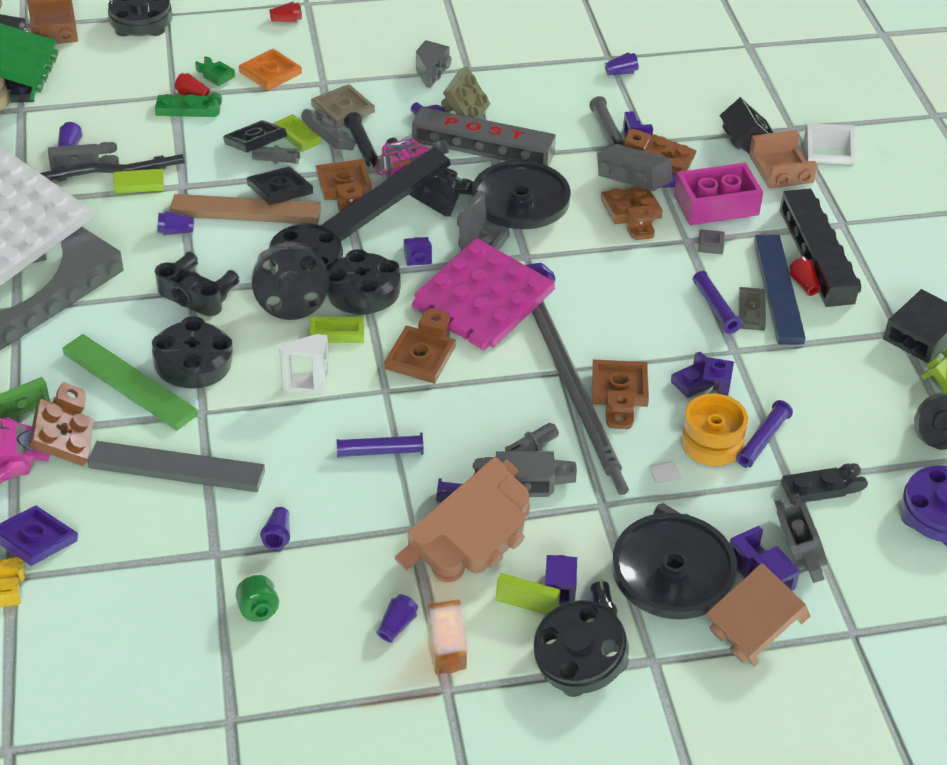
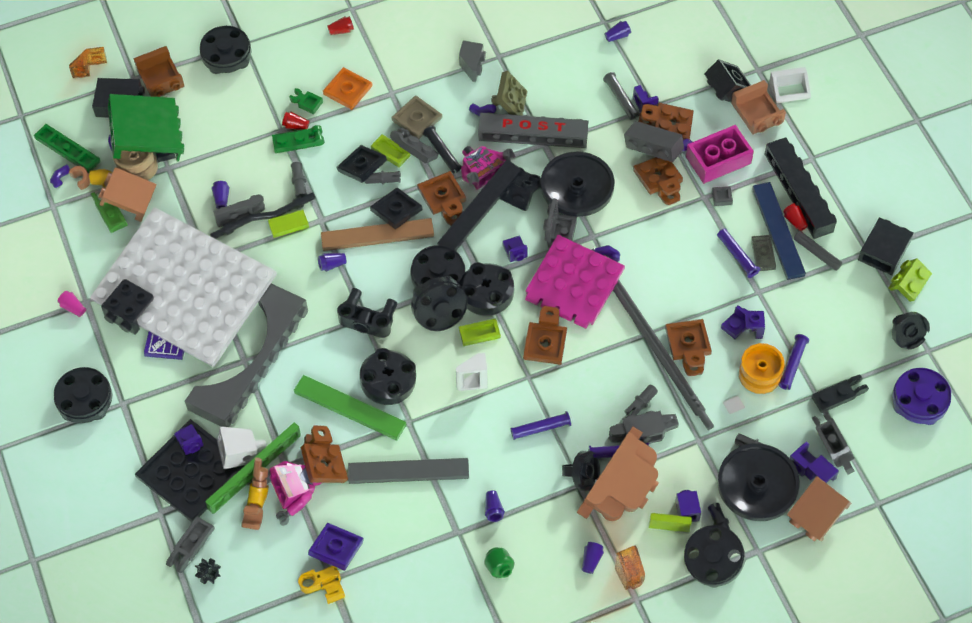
camera: 10 degrees left, 15 degrees up
none -> dark grey pin [291,162,307,198]
none -> black tile [562,451,600,491]
none -> dark grey axle [794,231,842,271]

